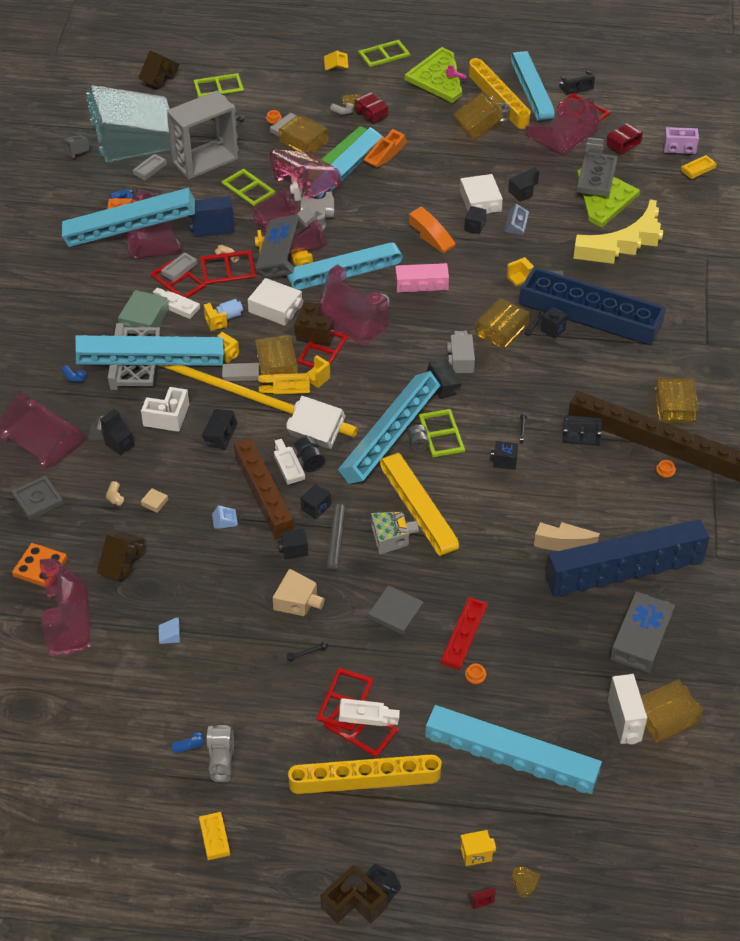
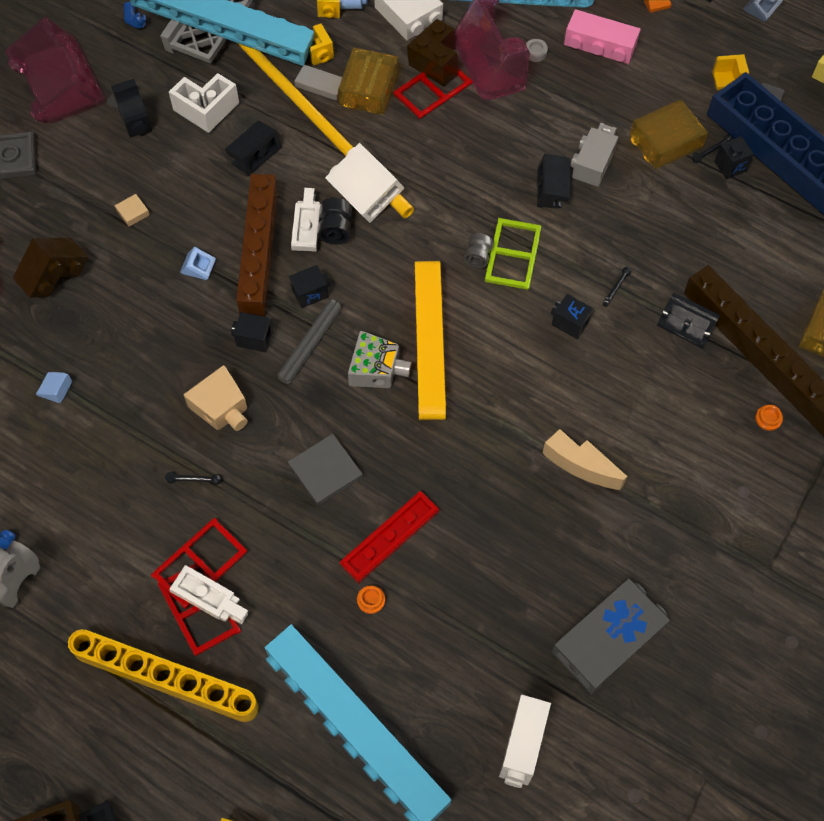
camera: 25 degrees right, 15 degrees up
tan arm [106,481,124,506] -> none
yellow hinge [258,373,310,394] -> none
yellow panel [307,355,330,388] -> none
medium azure brick [338,371,440,484] -> none
dark blue brick [545,519,710,597] -> none
clear yellow brick [641,679,703,744] -> none

